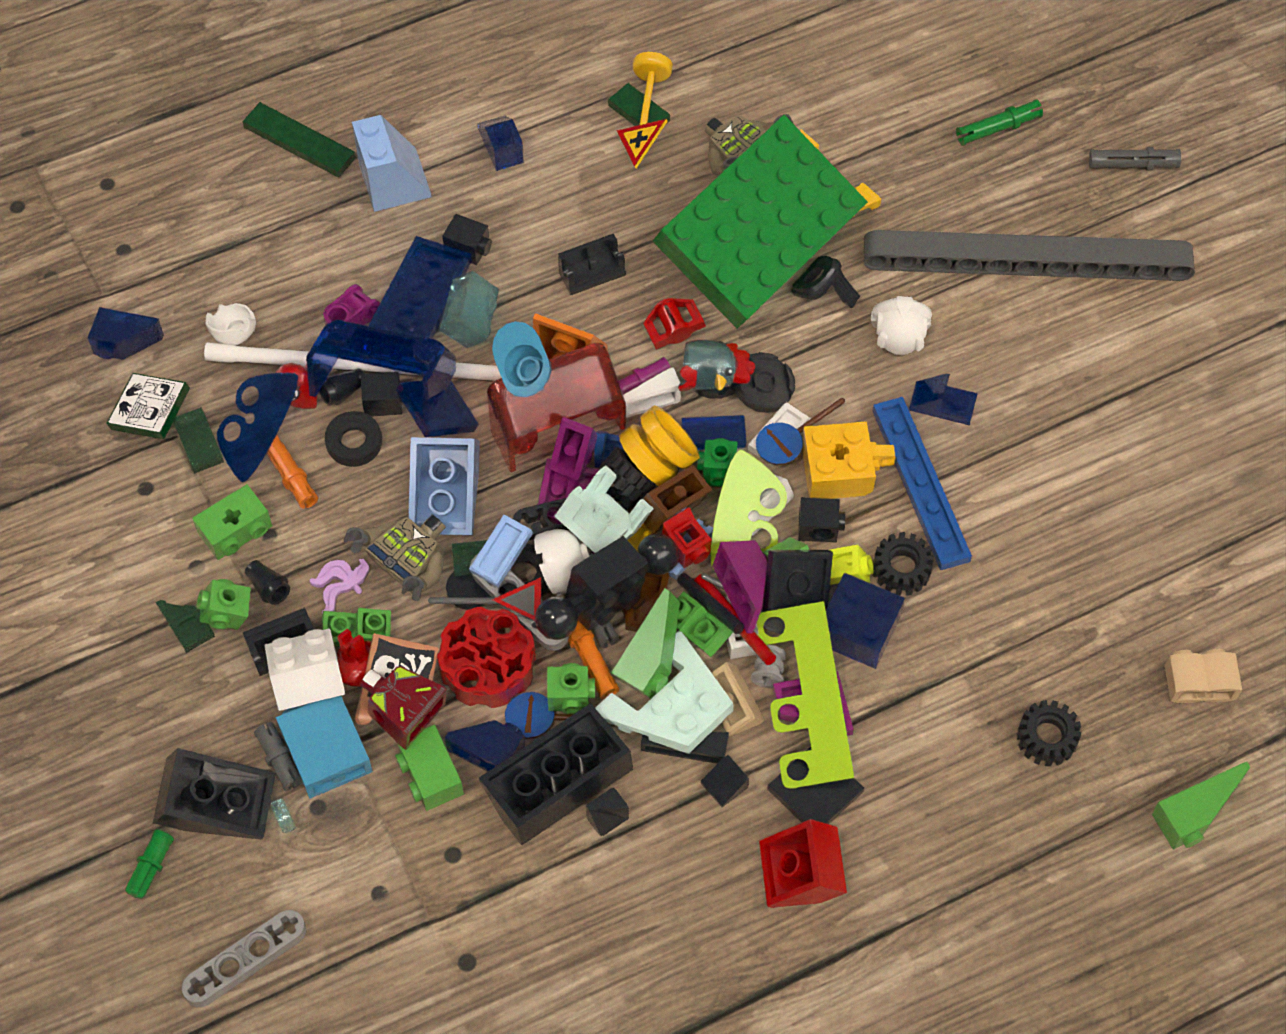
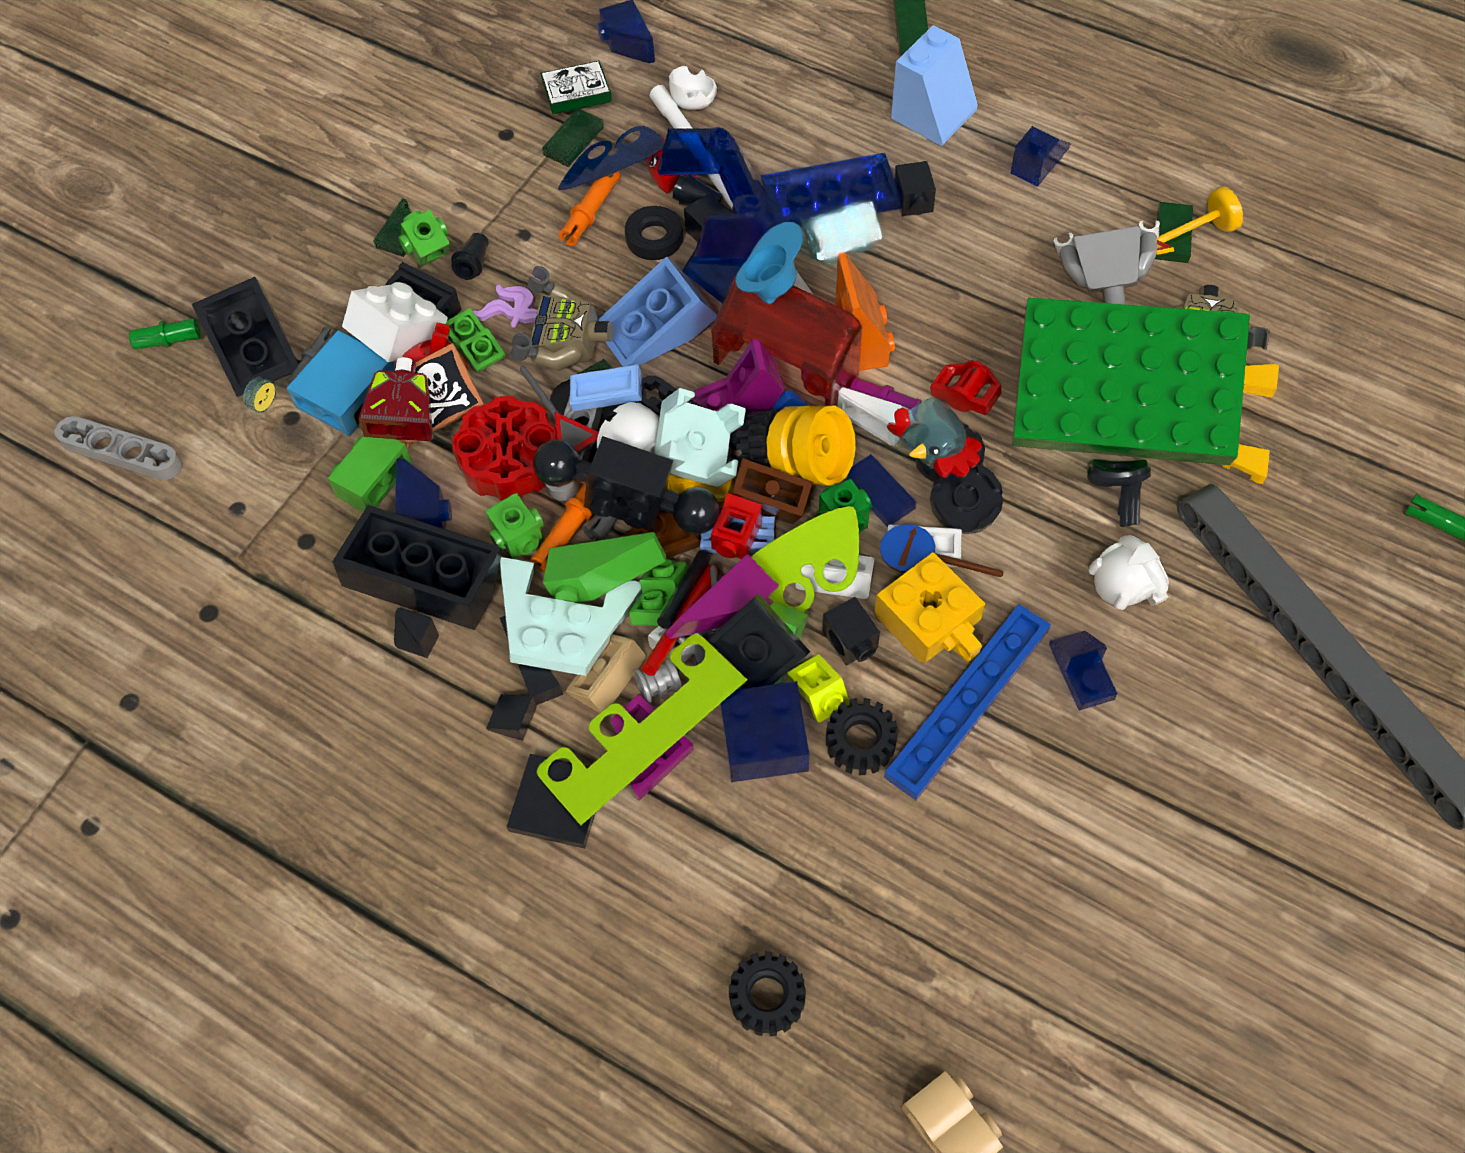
camera: 60 degrees right, 0 degrees up
bright green brick [192,484,272,560] -> none
magenta piece [323,284,381,342] -> none
blue piece [505,692,573,739] -> none
black hinge [558,233,626,295] -> none
red slope [759,819,847,908] -> none
none -> light grey torso [1054,221,1160,305]

